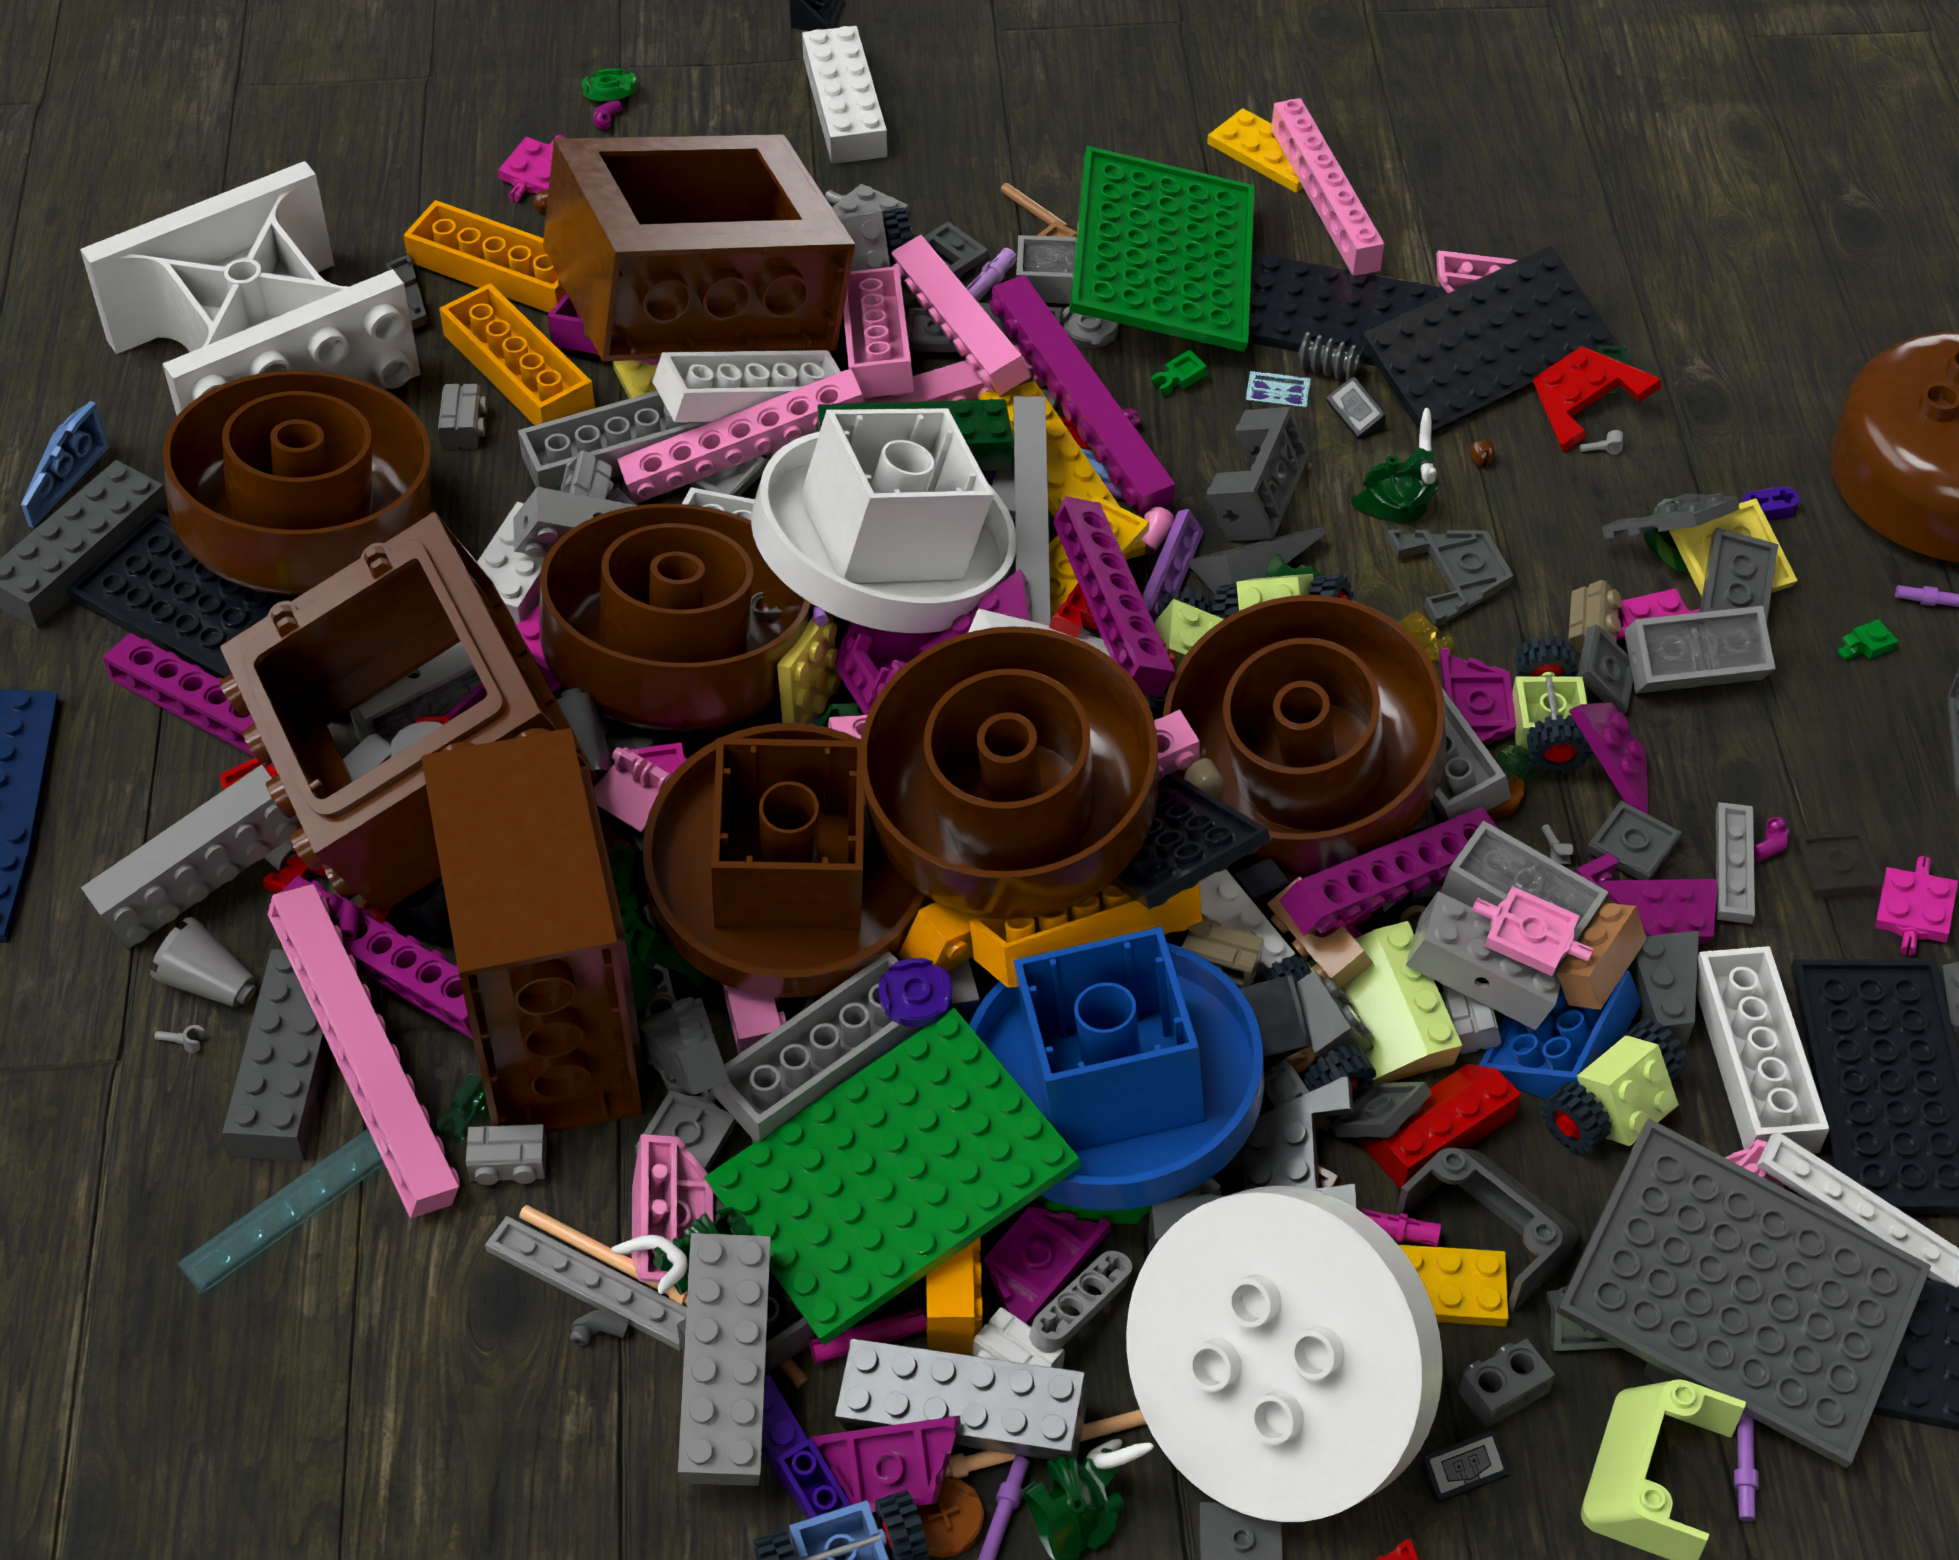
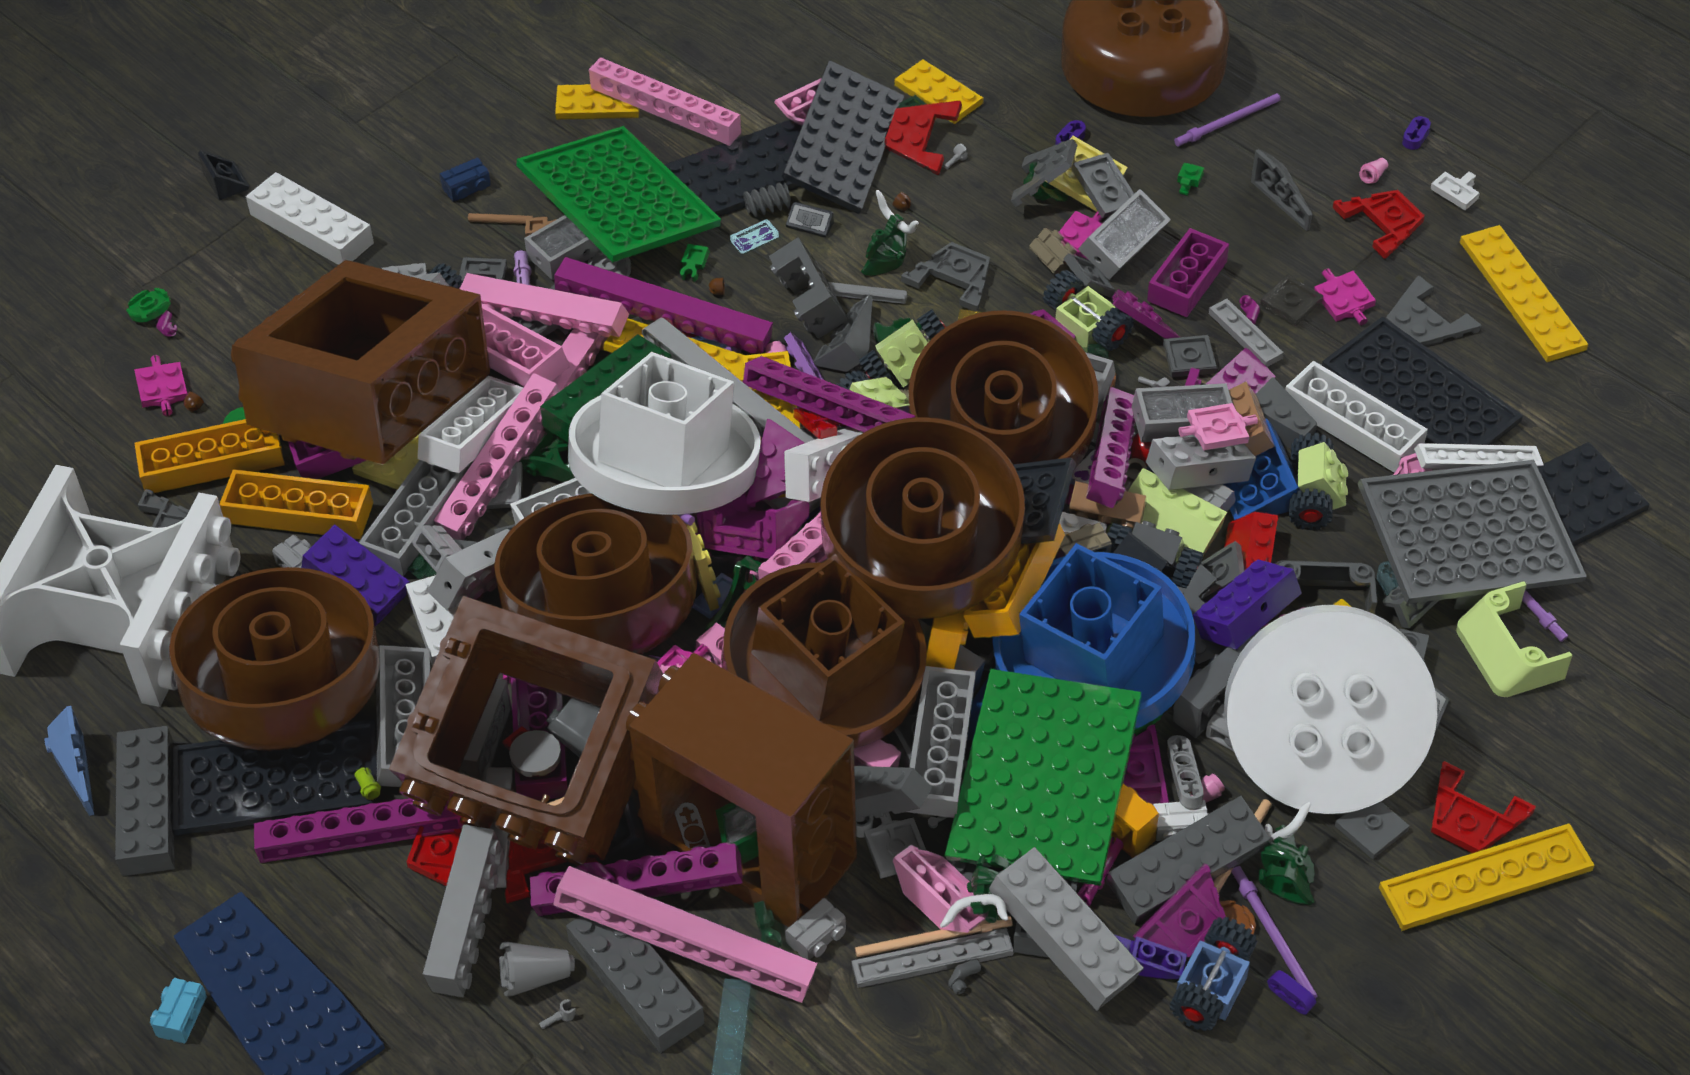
camera: 40 degrees left, 0 degrees up
dark purple tile [879,958,952,1027] -> none
none -> dark purple brick [301,524,409,627]
none -> dark blue brick [440,157,491,202]
none -> reddish brown hinge [709,278,725,296]
none -> light grey axle [828,282,907,304]
none -> yellow plate [894,59,983,124]
none -> magenta brick [1147,228,1229,317]
none -> bright pink cone [1190,774,1225,803]
none -> dark purple brick [1193,559,1301,649]

